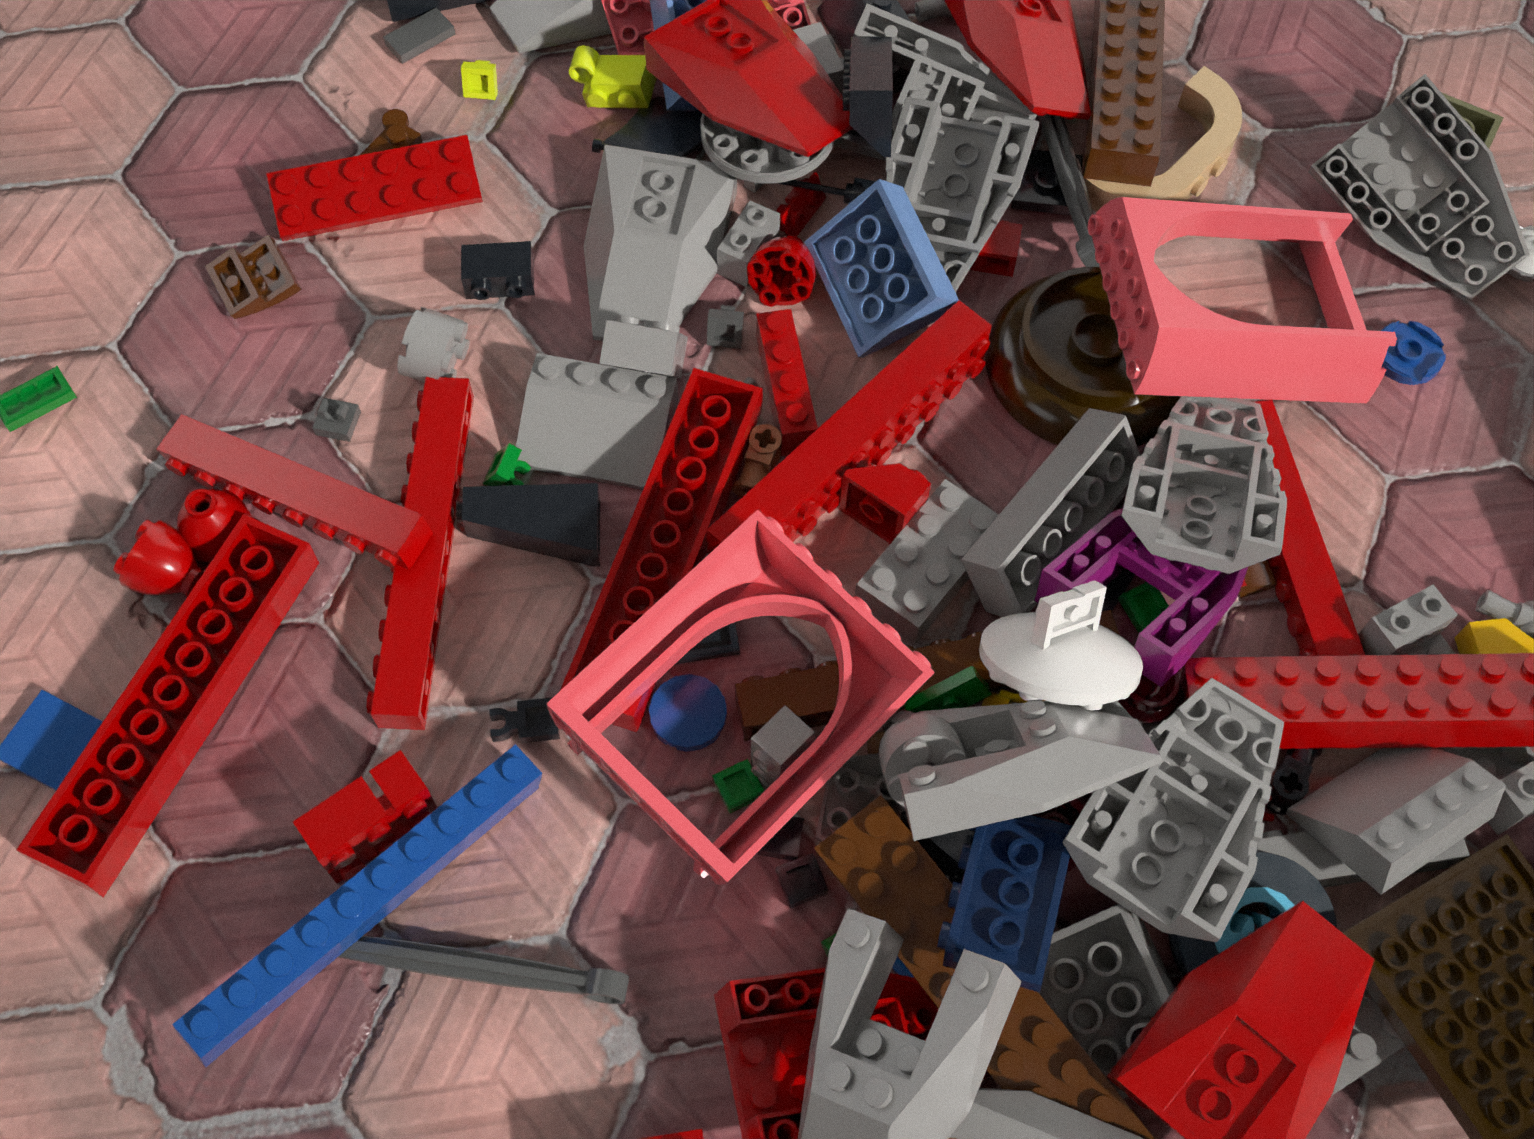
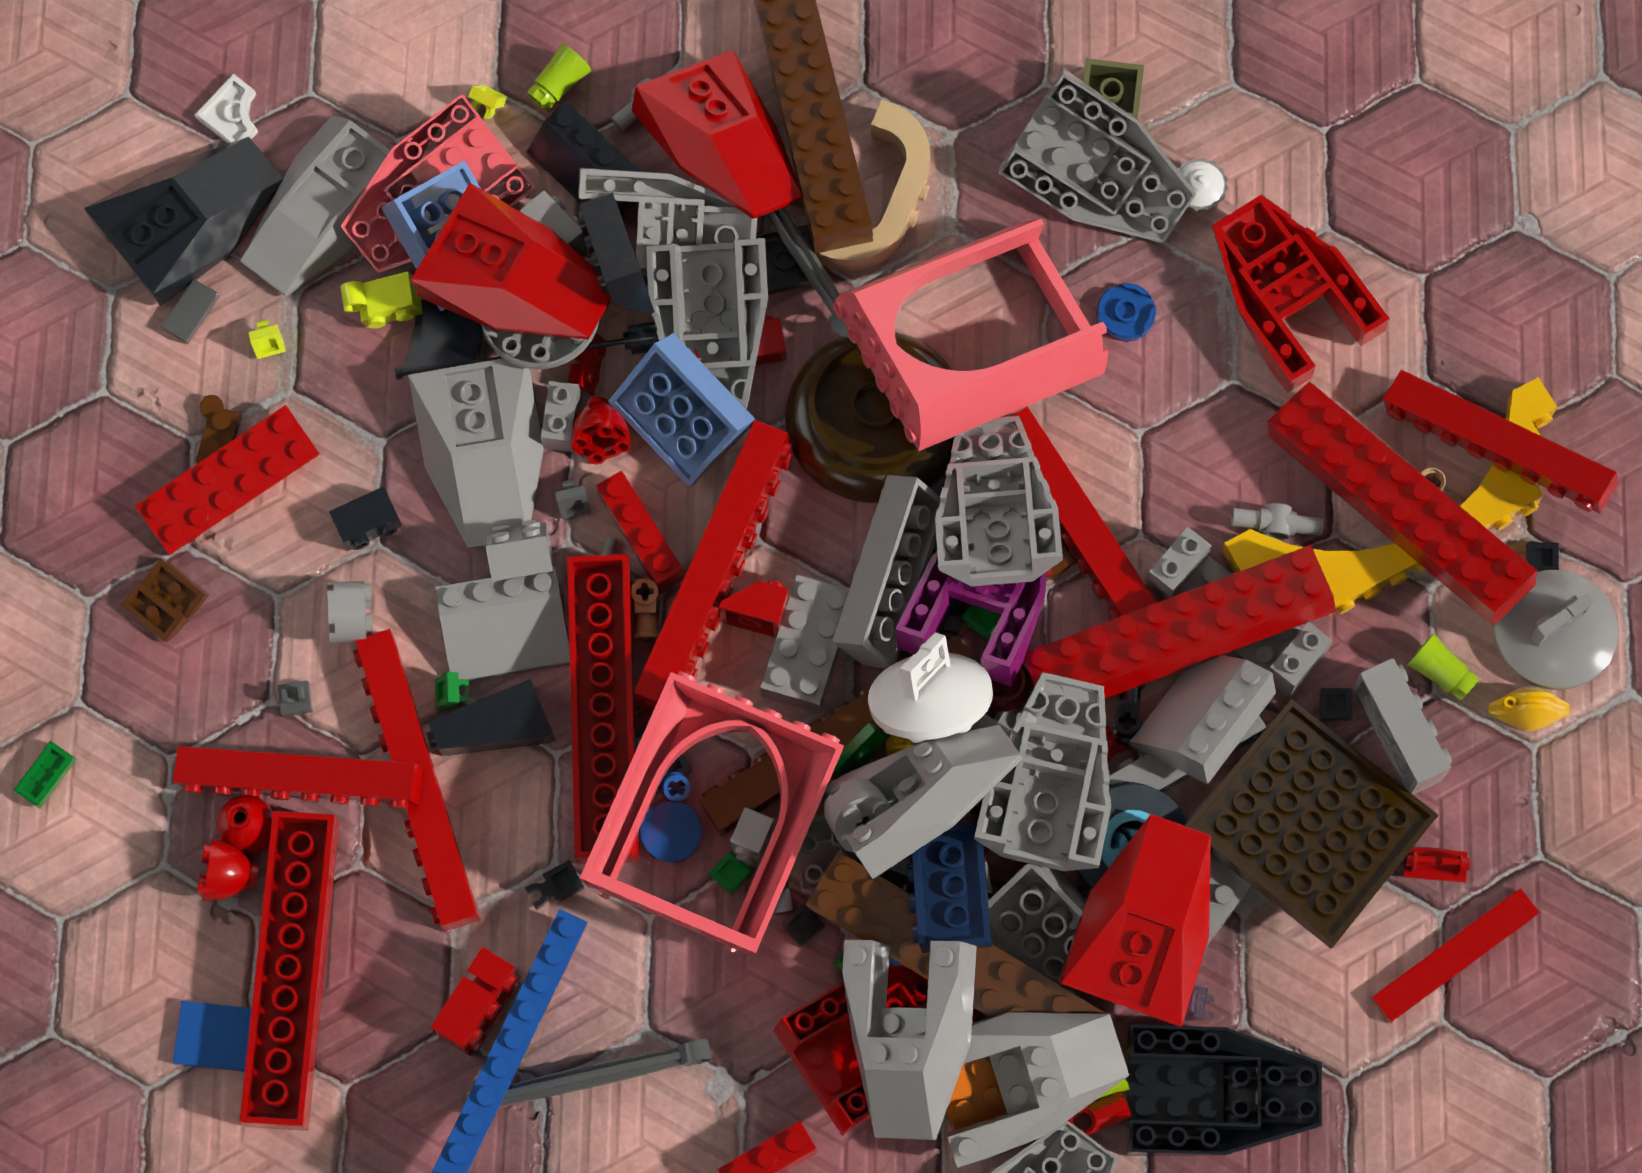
camera: 15 degrees left, 10 degrees up
none -> blue bush [661,772,691,802]

